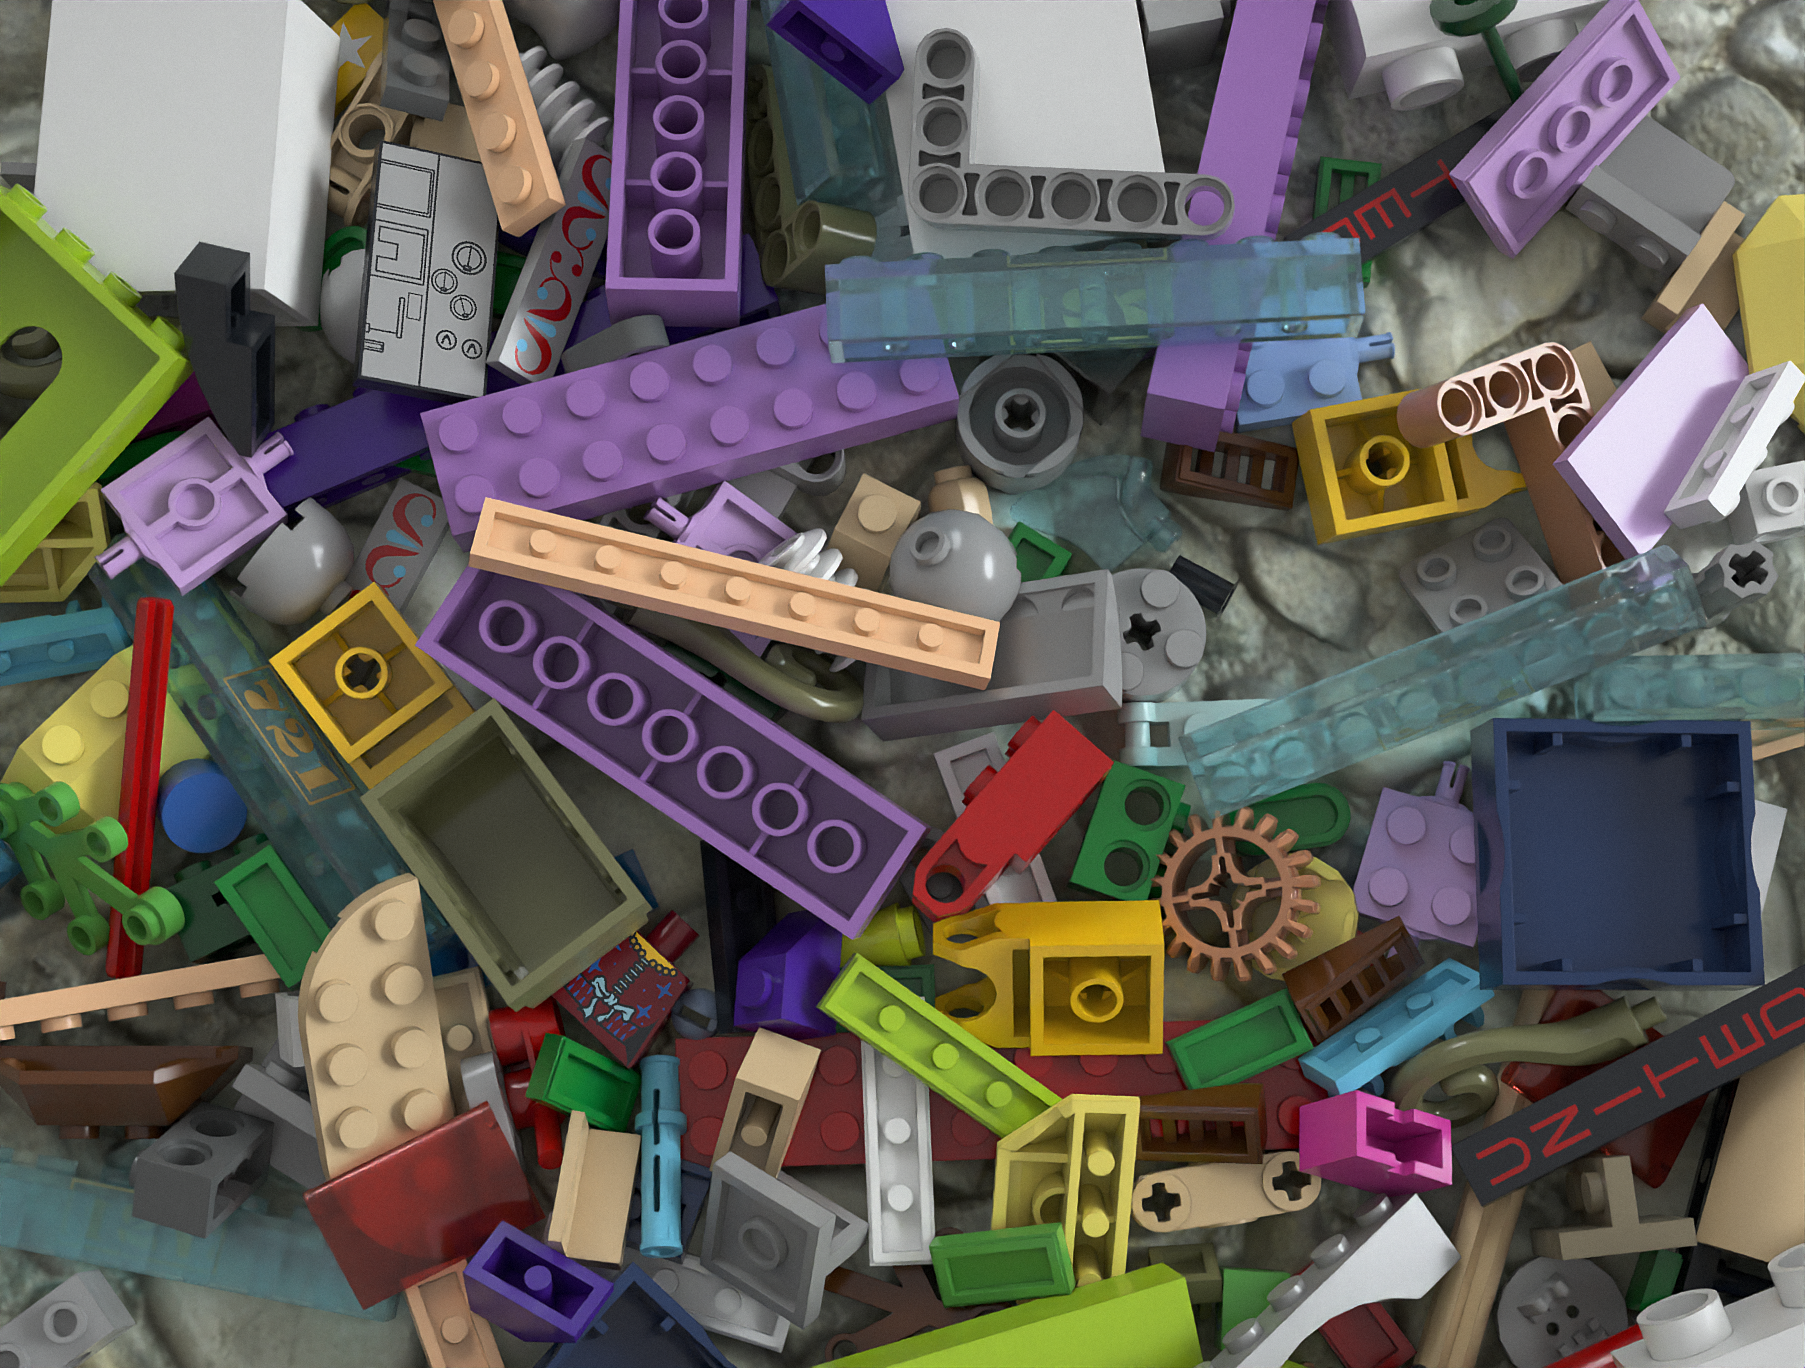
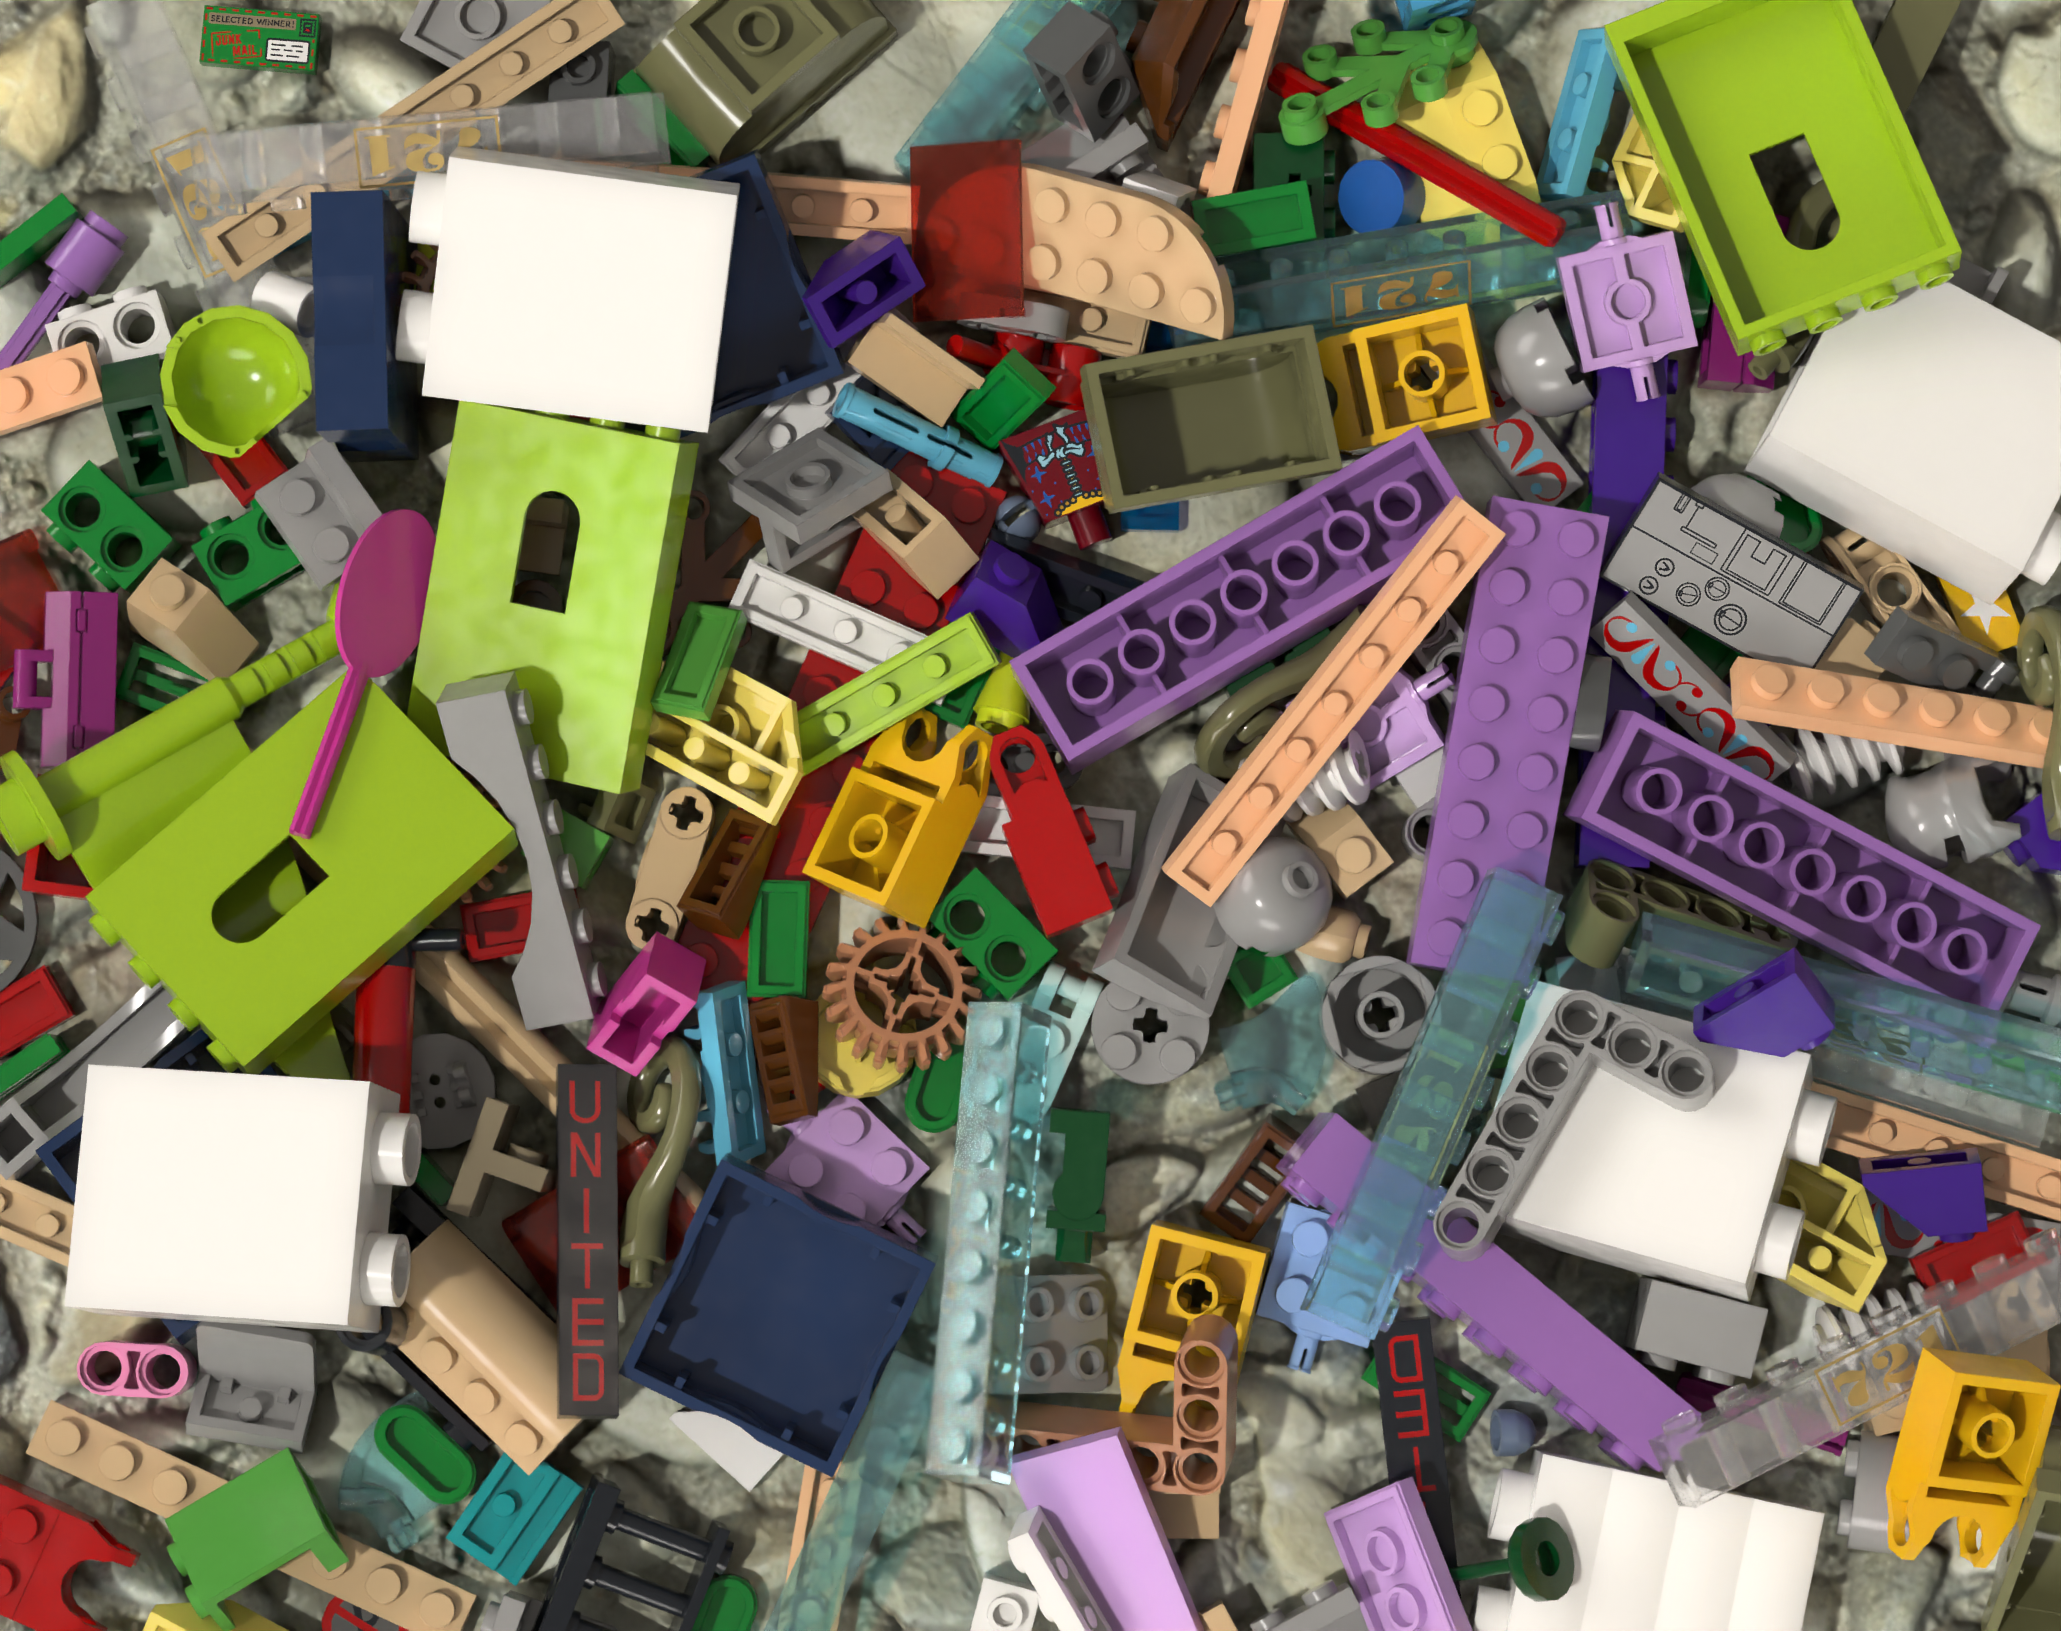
camera: 120 degrees right, 5 degrees up
black slope [174,241,275,458] -> none
black piece [1169,554,1240,622] -> none
light grey axle [1666,540,1779,633] -> none
none -> dark green hips [1046,1107,1110,1264]
none -> sand blue hinge [1490,1409,1536,1457]

